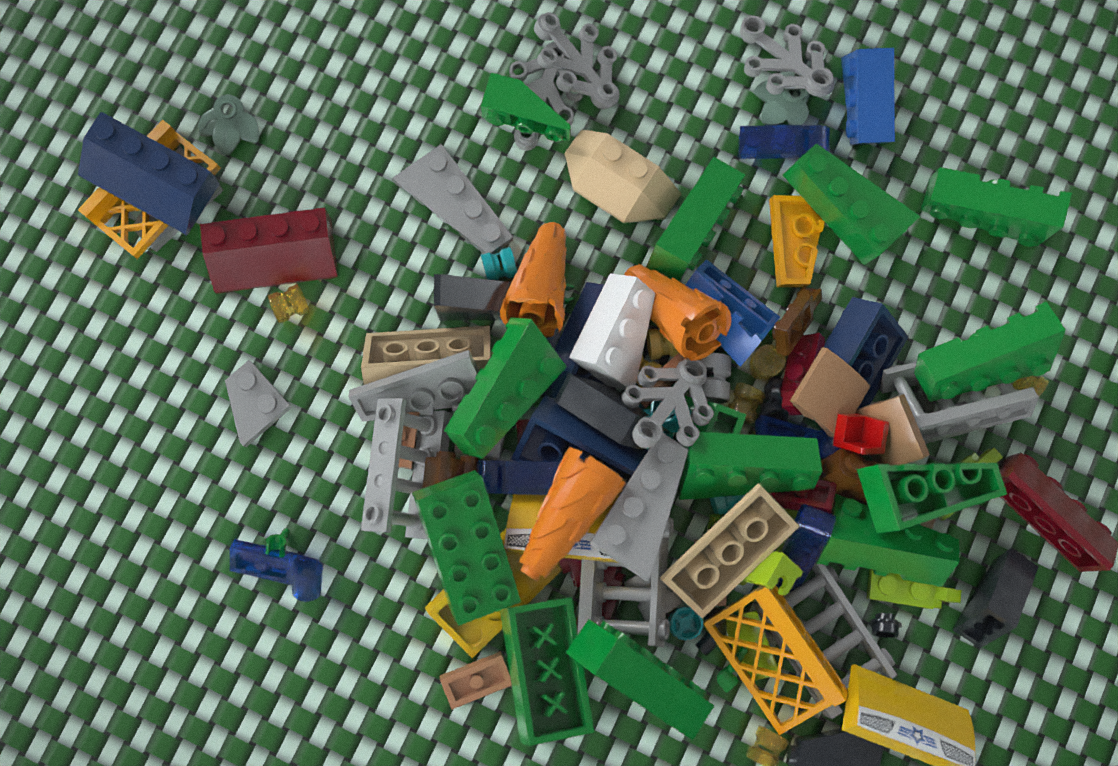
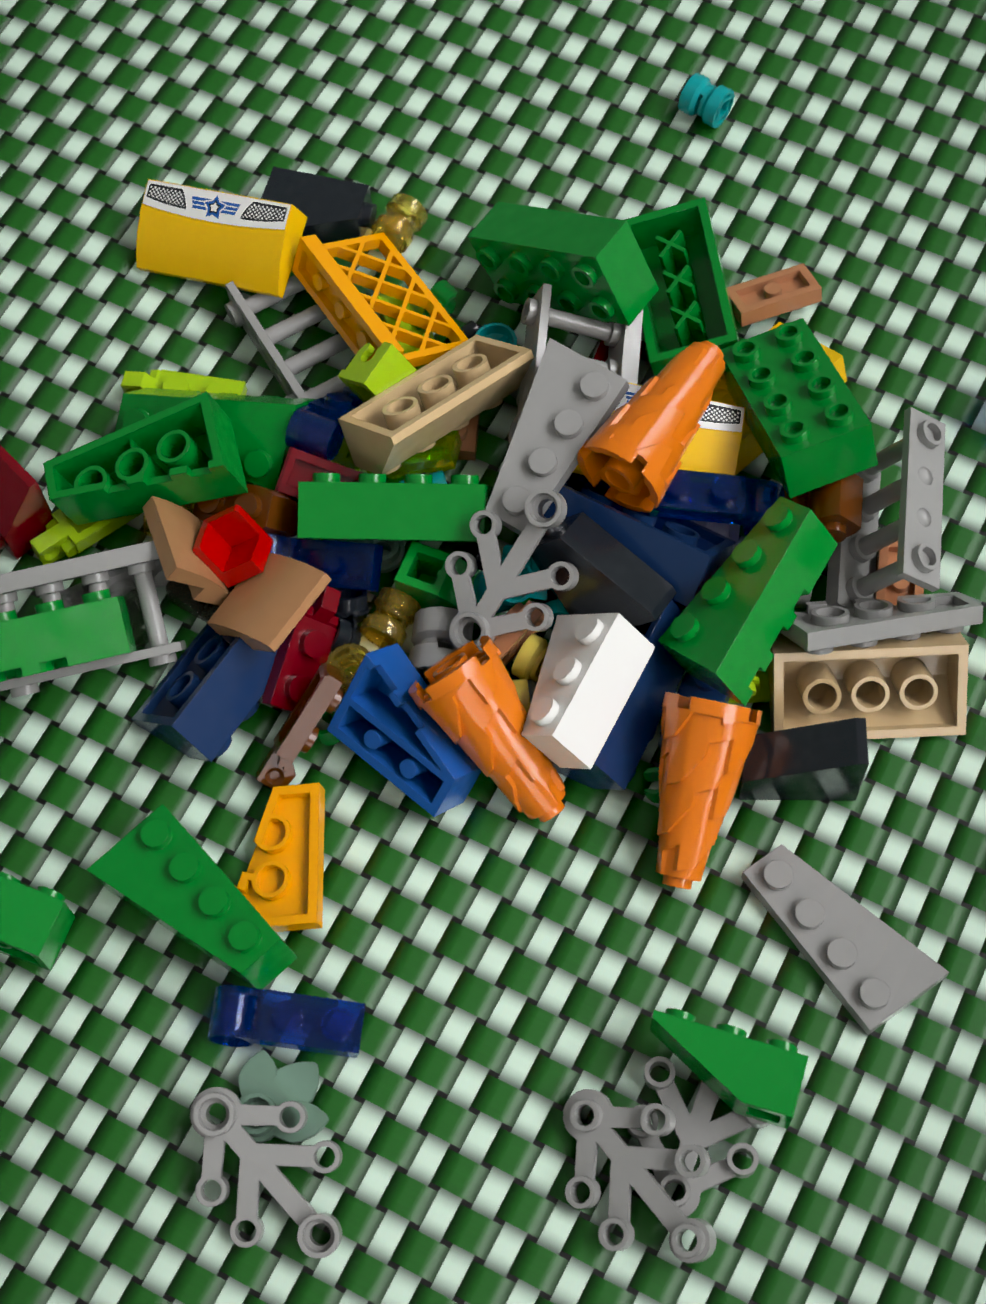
camera: 170 degrees left, 15 degrees down
teal wheel [481,247,517,281] -> none
tan wedge [565,129,681,223] -> none
green wedge [646,157,745,282] -> none
blue wedge [841,48,895,145] -> none
black plate [869,613,902,638] -> none
black slope [953,548,1039,648] -> none

